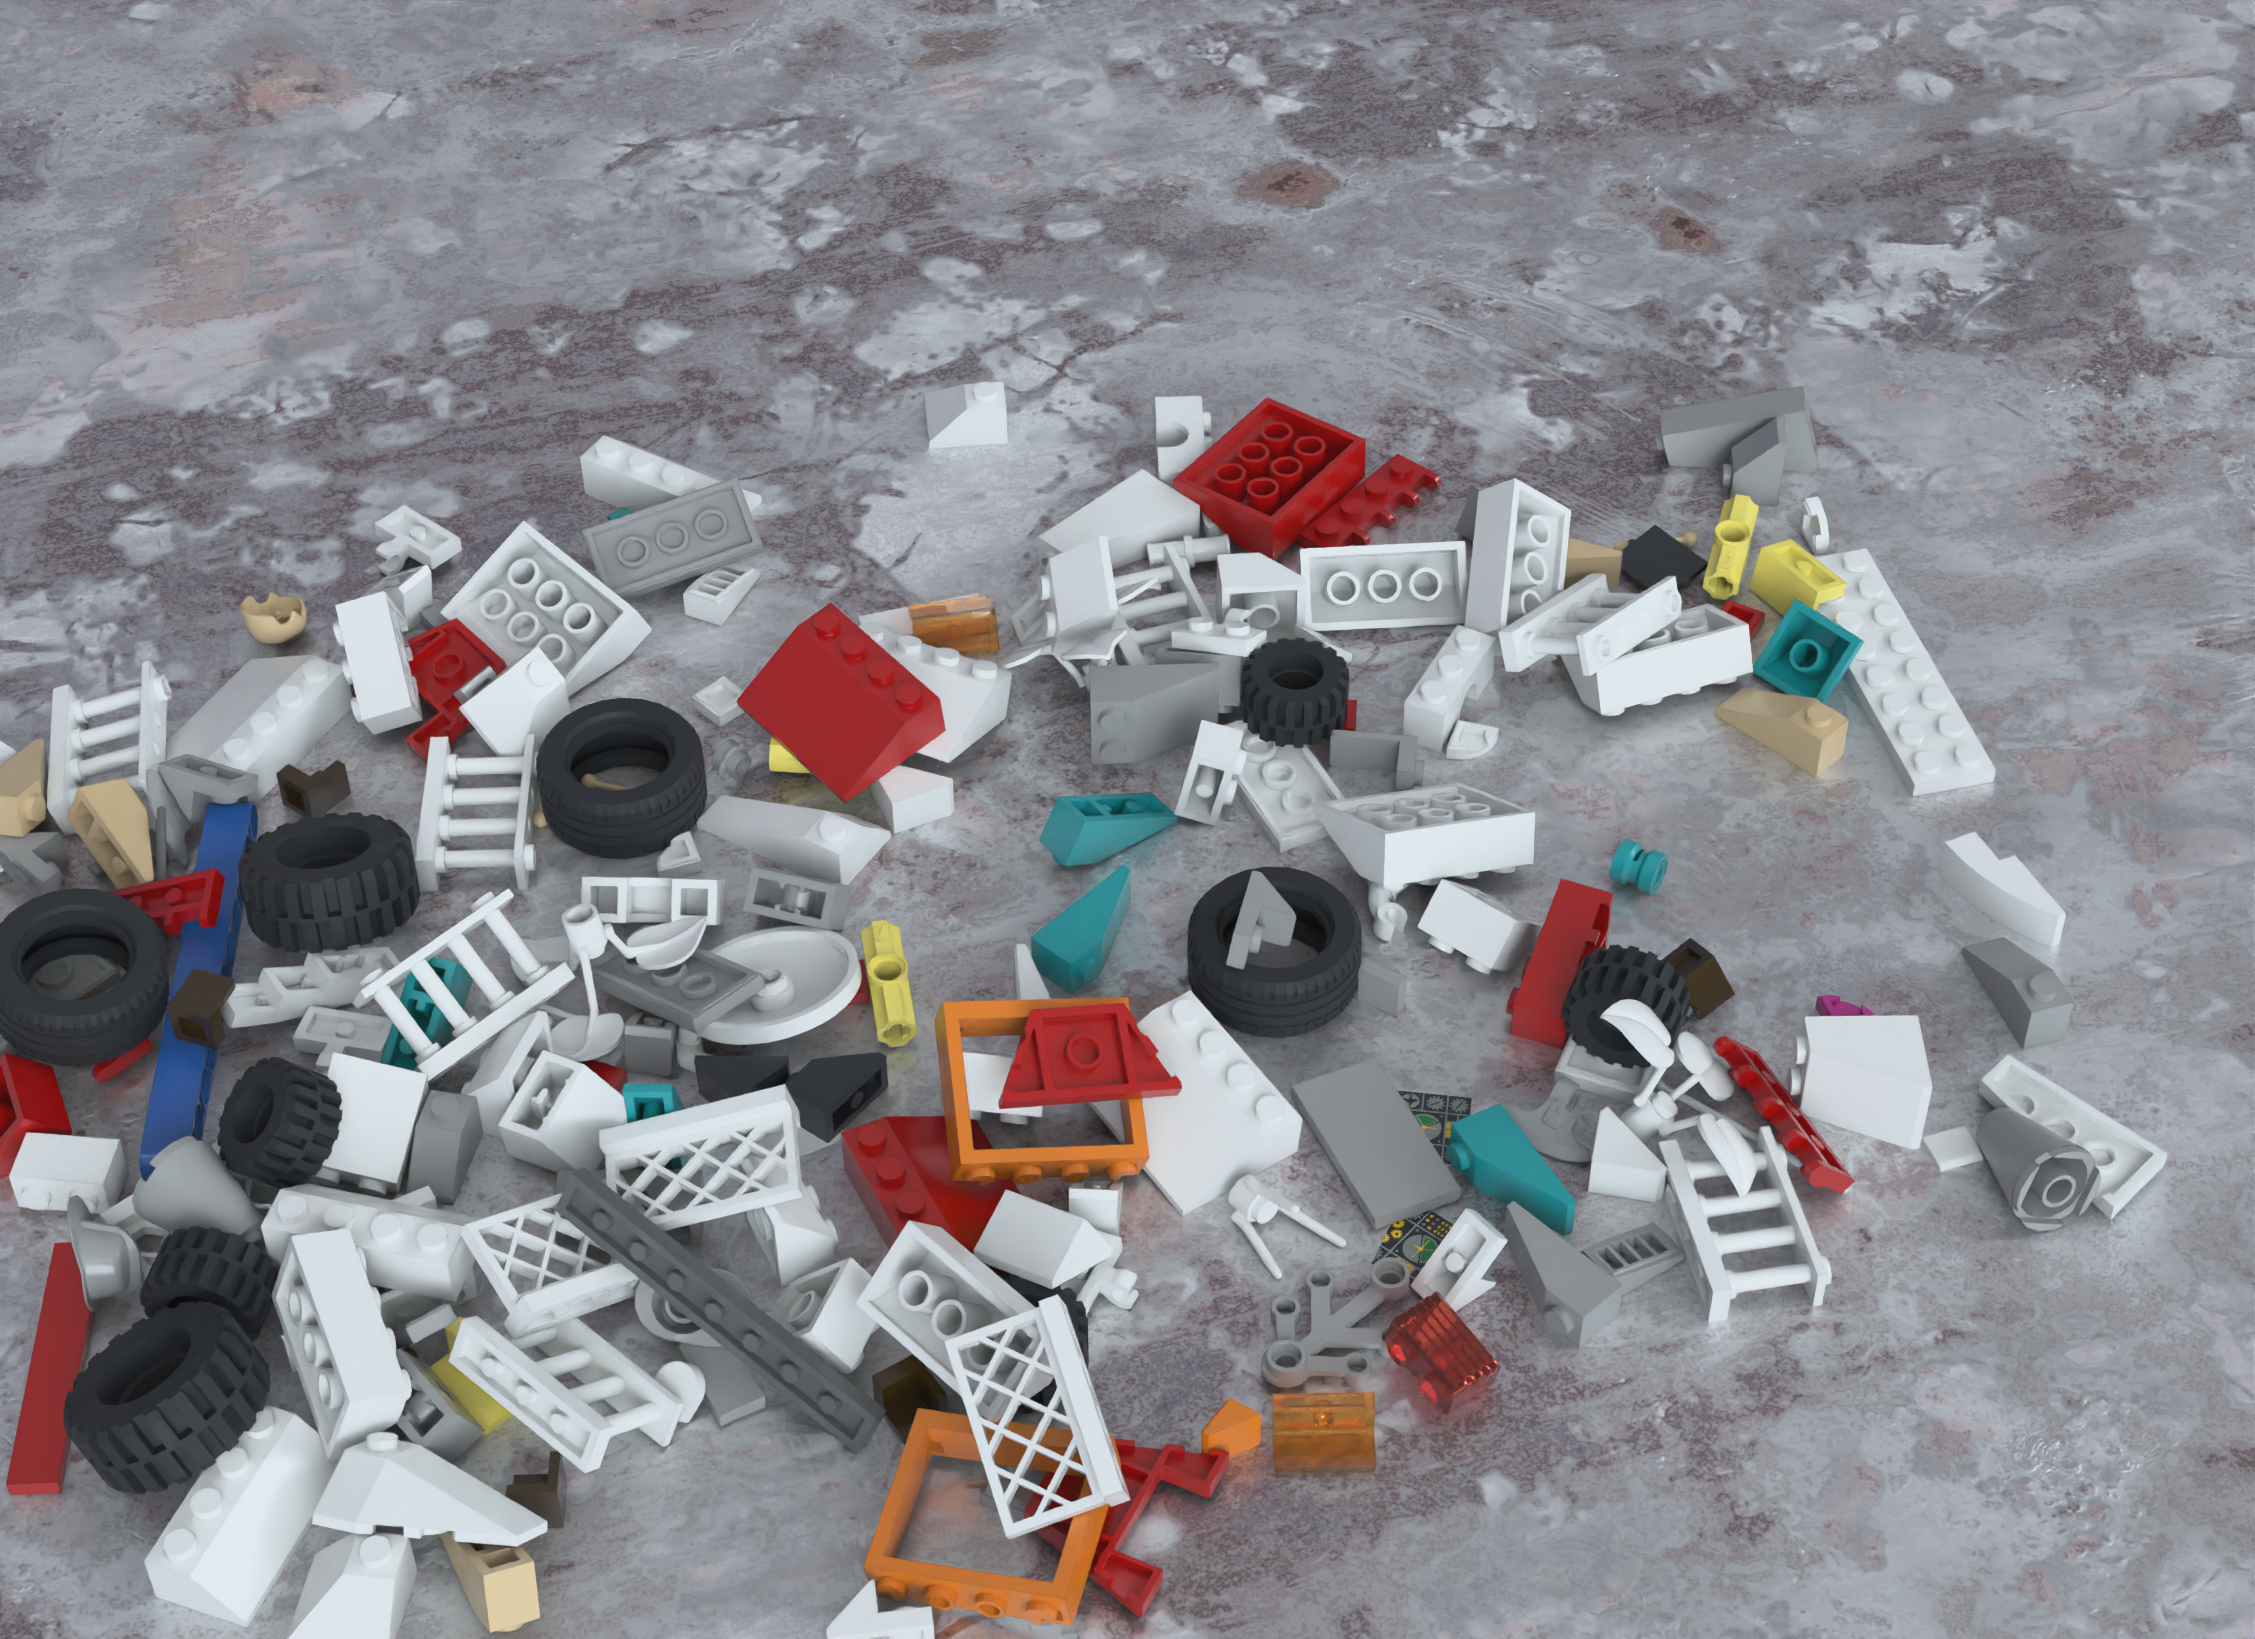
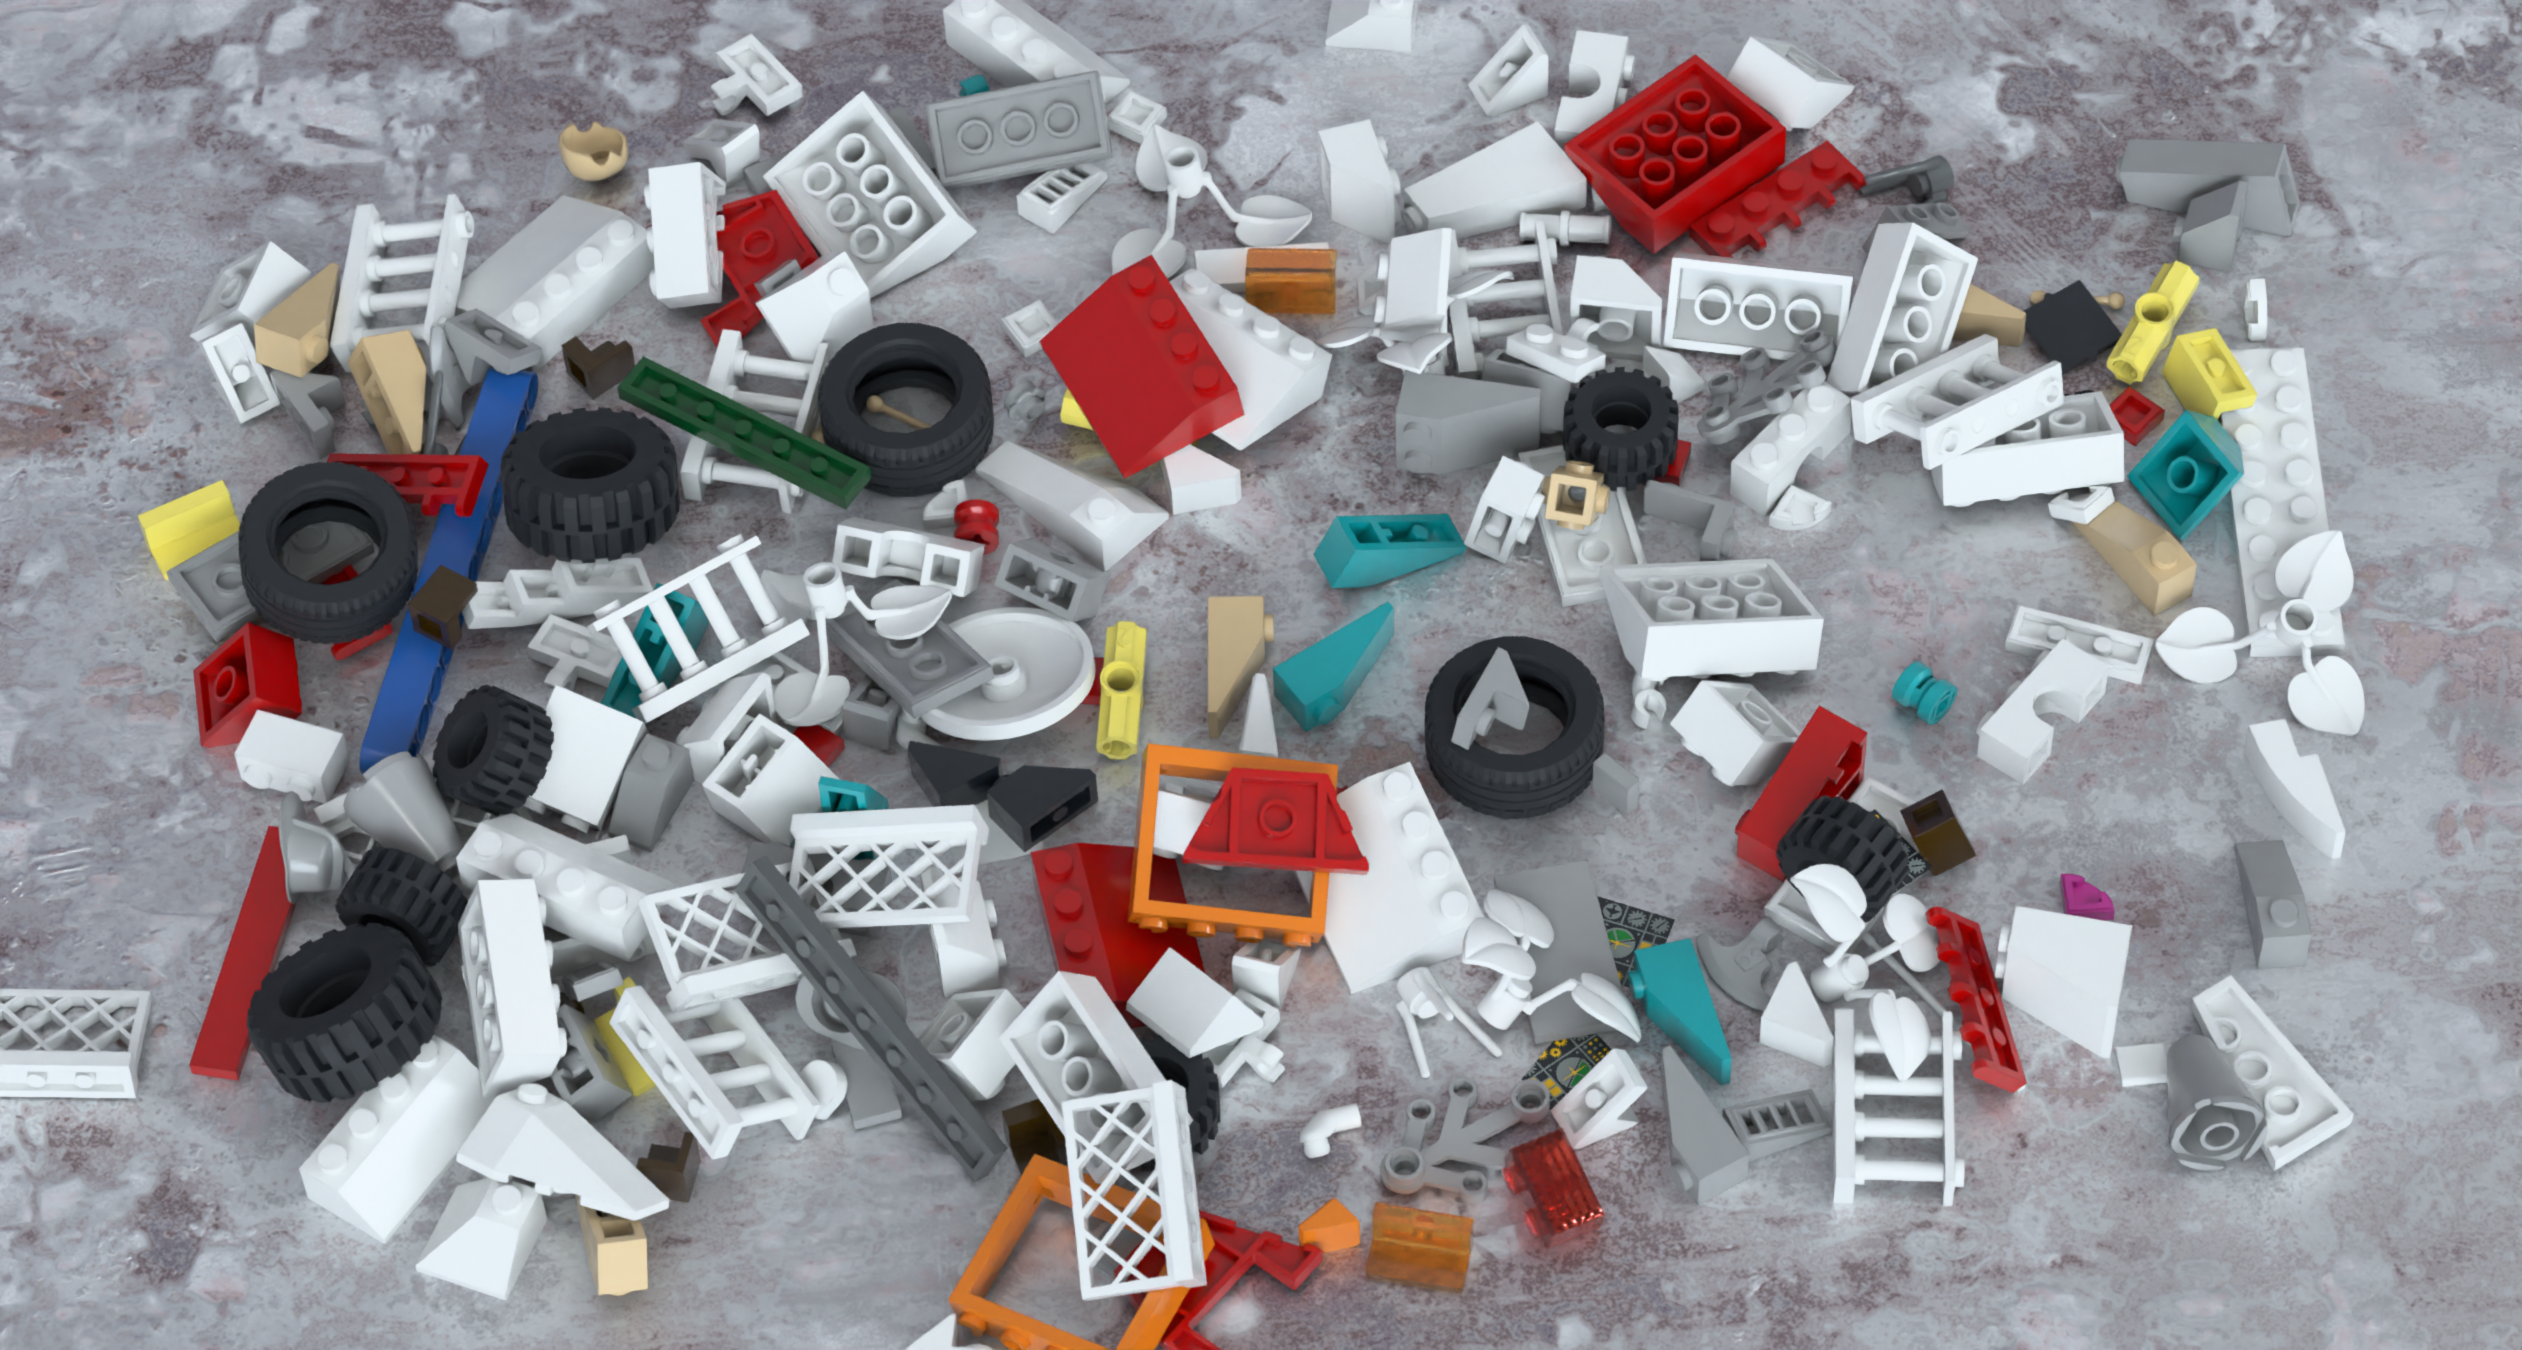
camera: 15 degrees right, 10 degrees up
none -> dark green plate [617,356,872,510]
none -> red wheel [954,499,999,555]
none -> white tile [1107,90,1167,145]
none -> white plant [1111,123,1313,279]
none -> tan slope [1208,596,1274,738]
none -> white arm [1299,1103,1362,1158]
none -> white slope [1318,119,1401,244]
none -> white plant [1462,889,1641,1043]
none -> white slope [1468,24,1548,117]
none -> tan brick [1541,461,1610,530]
none -> light grey plant [1697,329,1837,445]
none -> white slope [1726,36,1855,131]
none -> dark grey plant [1859,155,1954,204]
none -> white arch [1976,638,2109,785]
none -> white tile [2005,605,2154,685]
none -> white tile [2048,486,2115,525]
none -> white plant [2155,530,2365,736]

